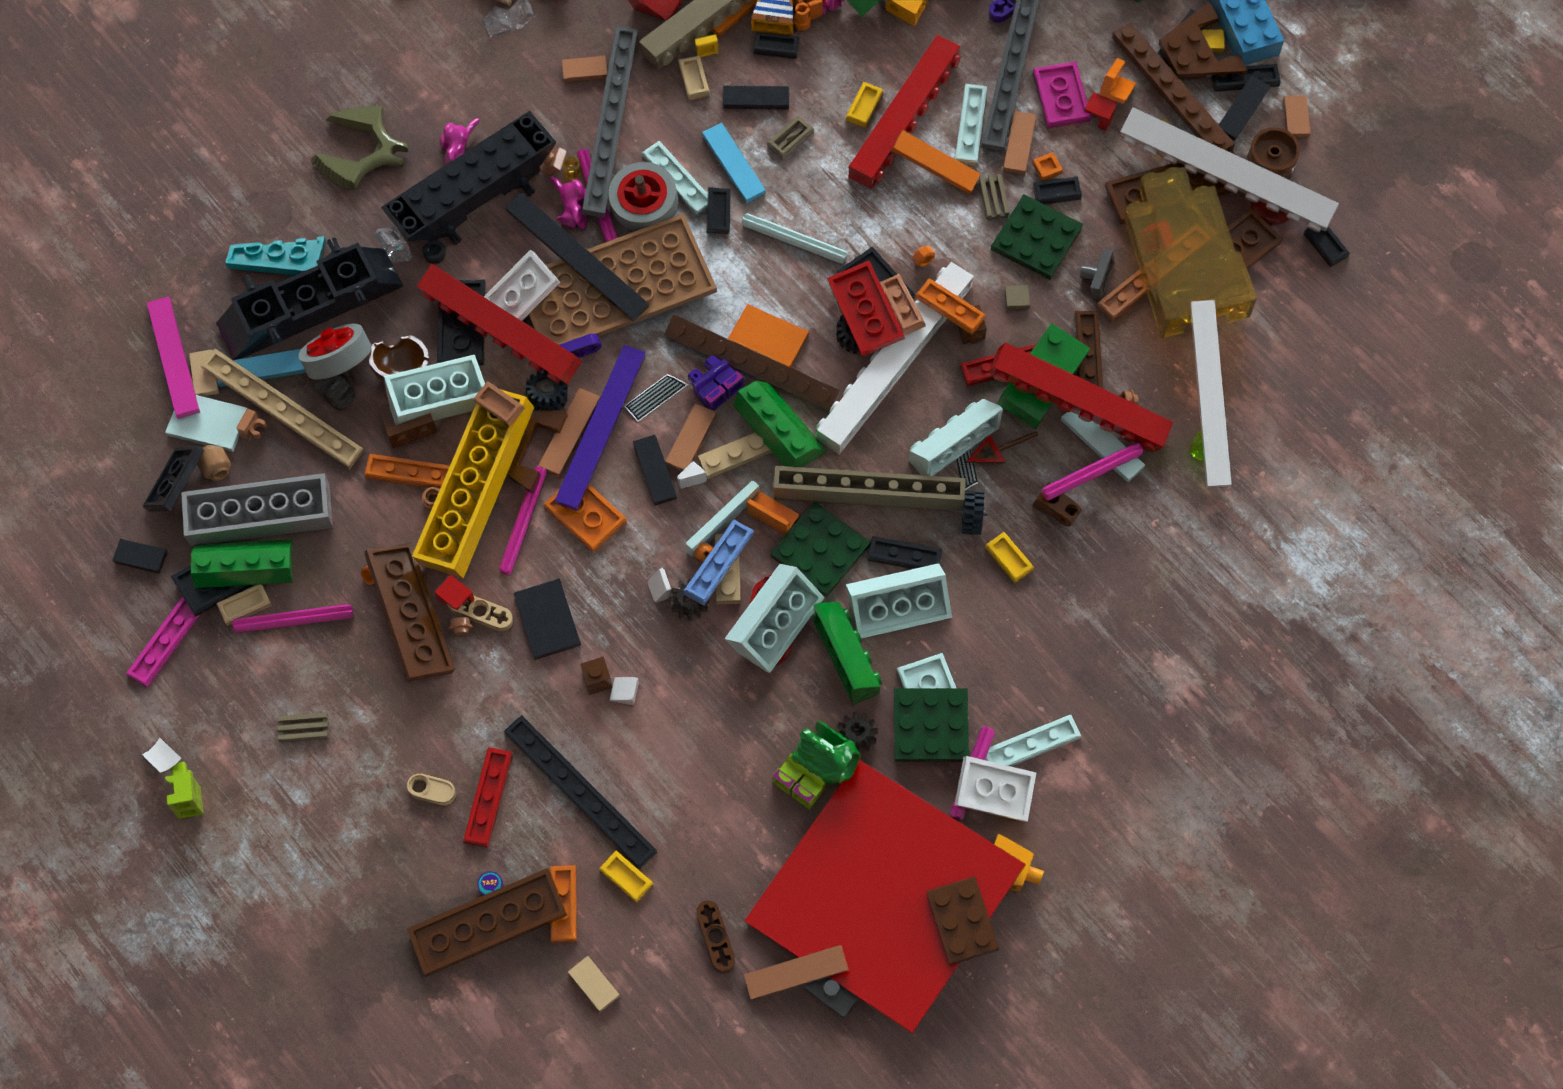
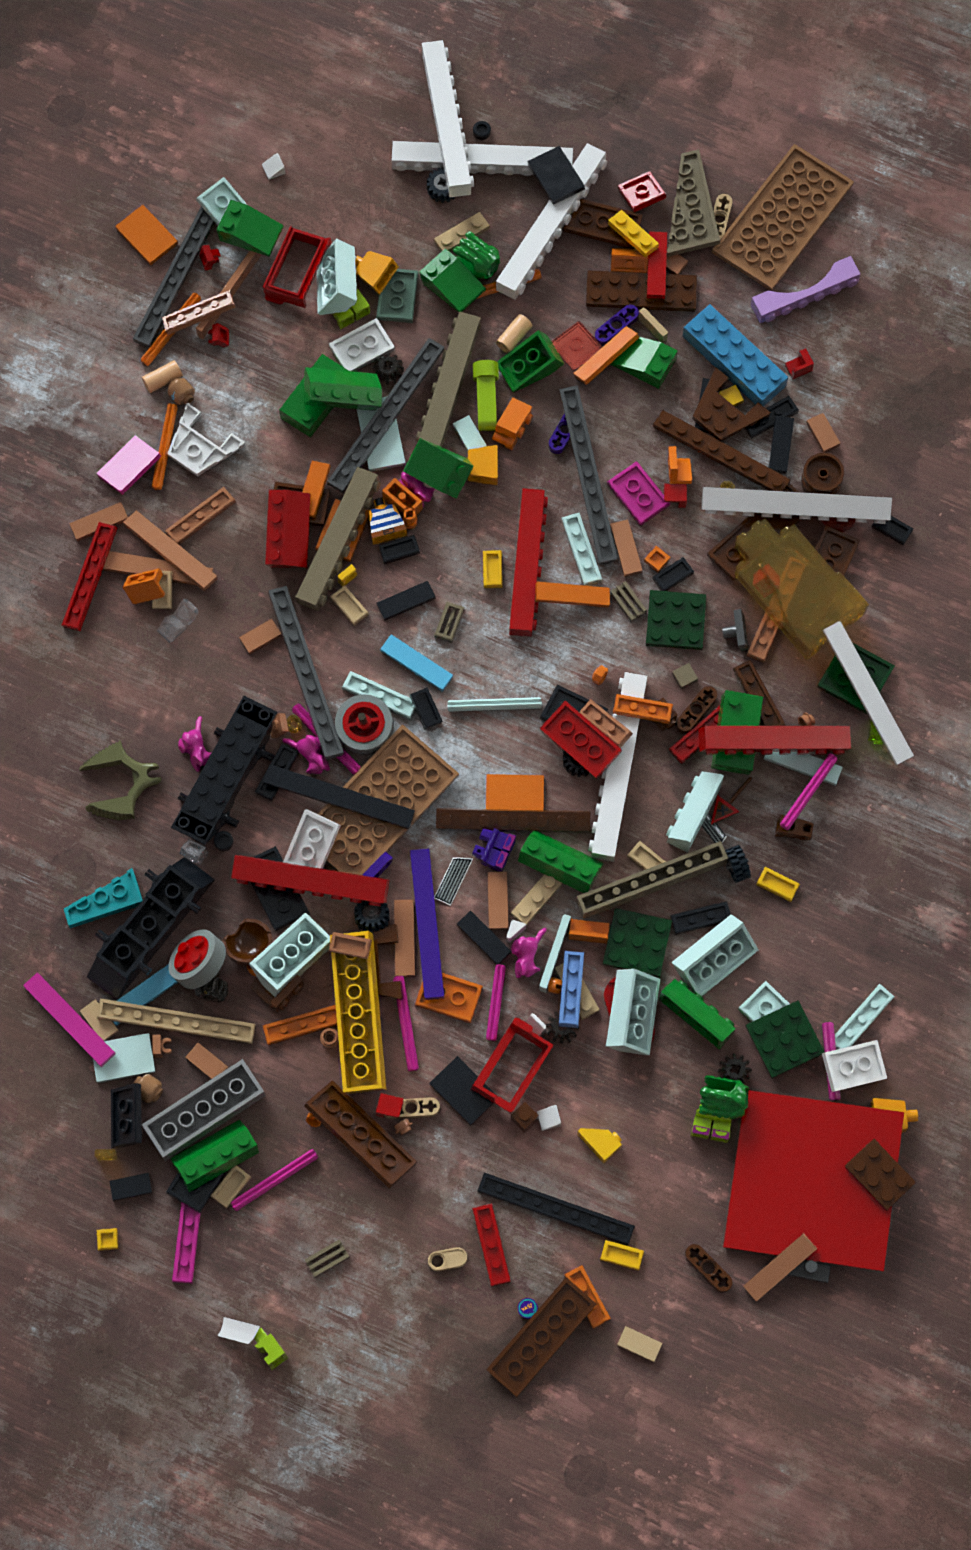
camera: 25 degrees left, 5 degrees up
none -> clear yellow tile [95,1149,117,1160]
none -> yellow tile [97,1228,119,1251]
none -> nougat tile [185,1043,228,1079]
none -> black tile [255,743,299,802]
none -> red piece [470,1018,553,1114]
none -> dark pink axle [486,964,506,1041]
none -> dark pink animal [511,928,547,978]
none -> yellow slope [577,1128,622,1163]
none -> tan tile [627,841,666,870]
none -> reddish brown beam [676,686,717,734]
none -> red panel [785,348,814,379]
none -> dark green plate [817,642,895,714]

